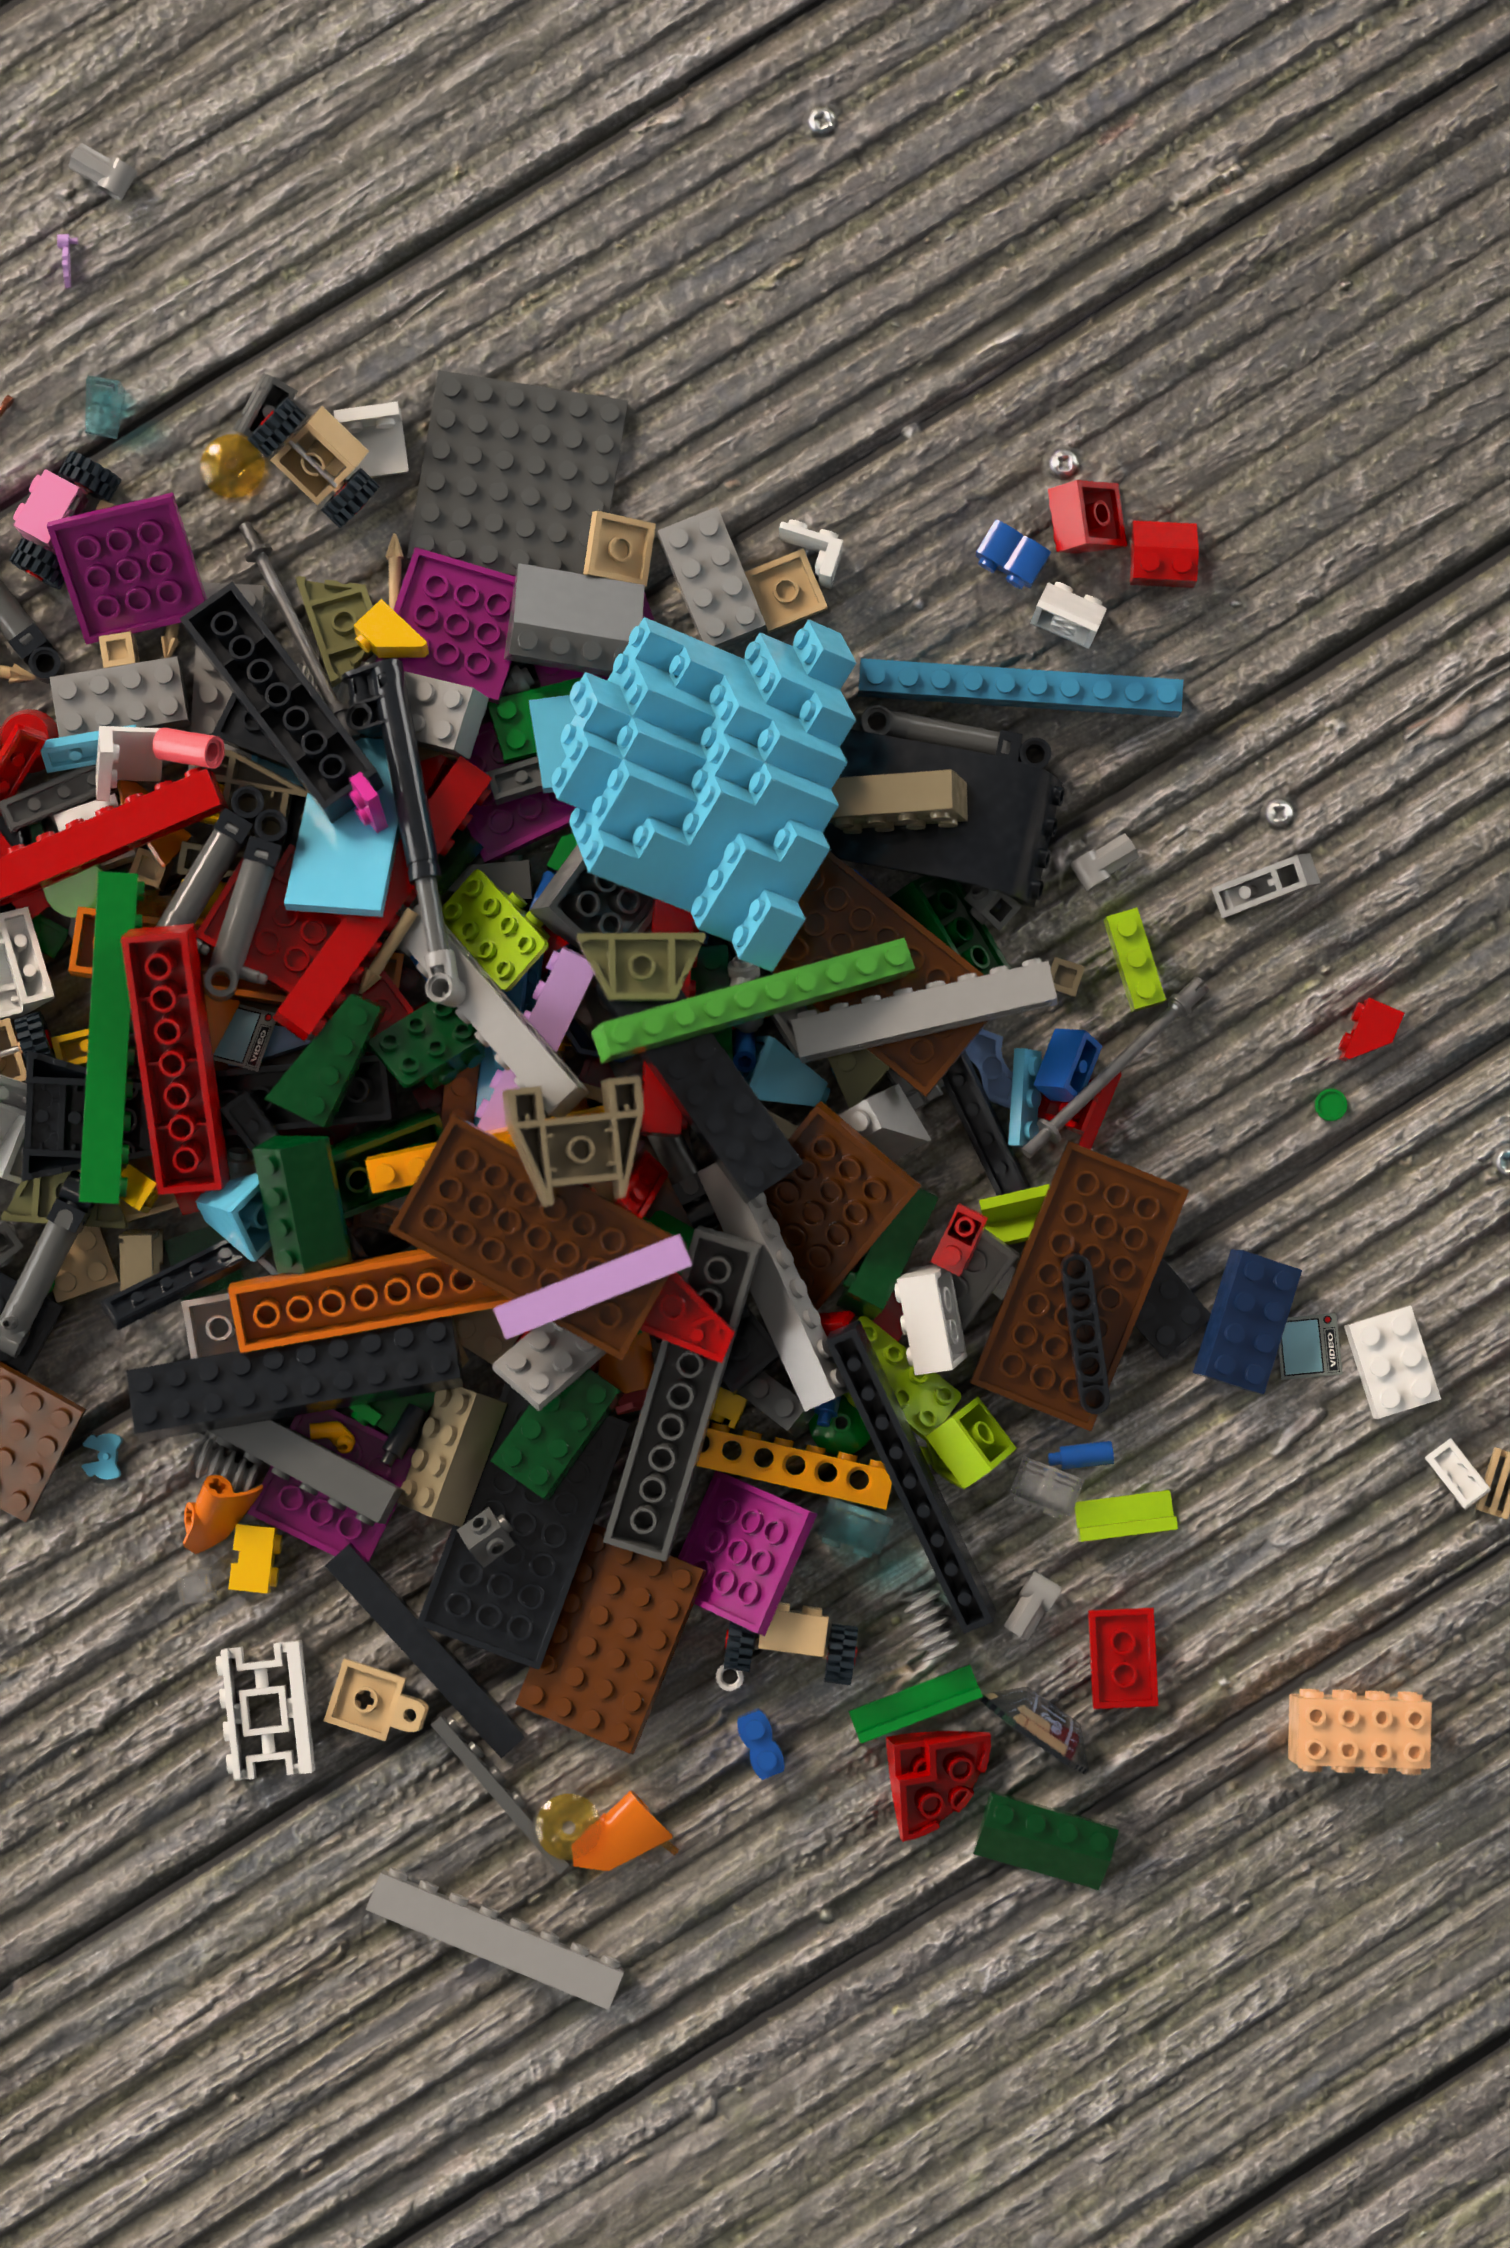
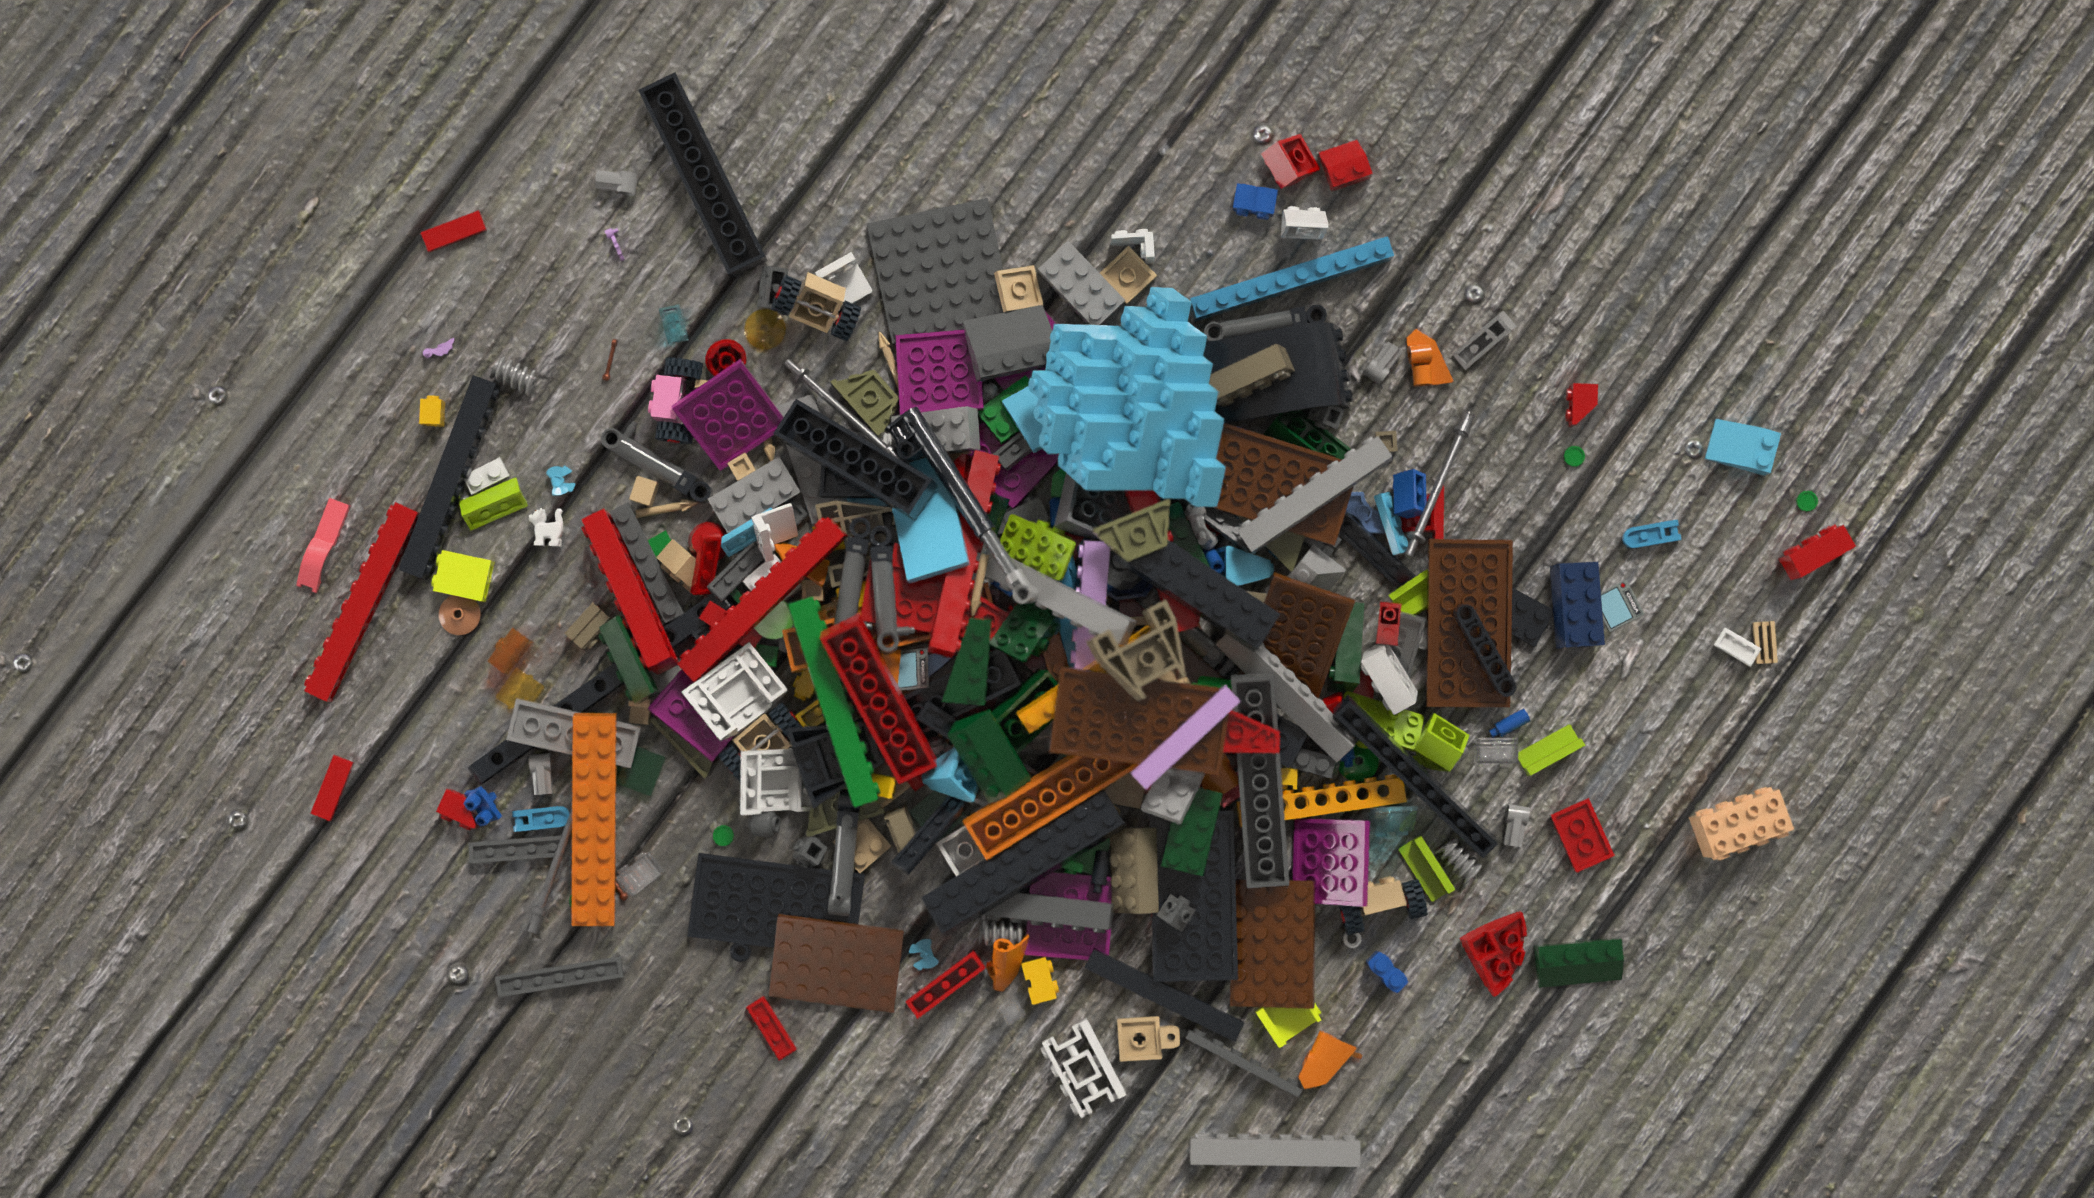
camera: 20 degrees left, 0 degrees up
coral pin [153,727,225,769] -> none
light orange arm [310,1421,355,1454] -> none
dark pink plate [349,772,388,833] -> none
yellow slope [354,599,429,658] -> none
clear yellow dish [536,1793,601,1860] -> none
bright green brick [591,937,915,1063] -> none
red tile [612,1151,669,1218] -> none
green fence [848,1664,983,1744] -> none
wedge [978,1686,1089,1775] -> none
lime brick [1104,907,1166,1013] -> none
white brick [1344,1306,1441,1419] -> none
none -> black brick [638,72,768,279]
none -> red cone [705,339,747,376]
none -> yellow brick [793,670,815,701]
none -> red brick [905,950,986,1019]
none -> neon yellow panel [1255,1004,1322,1048]
none -> lime panel [1398,836,1456,902]
none -> orange panel [1406,329,1453,387]
none -> dark azure plate [1622,520,1682,548]

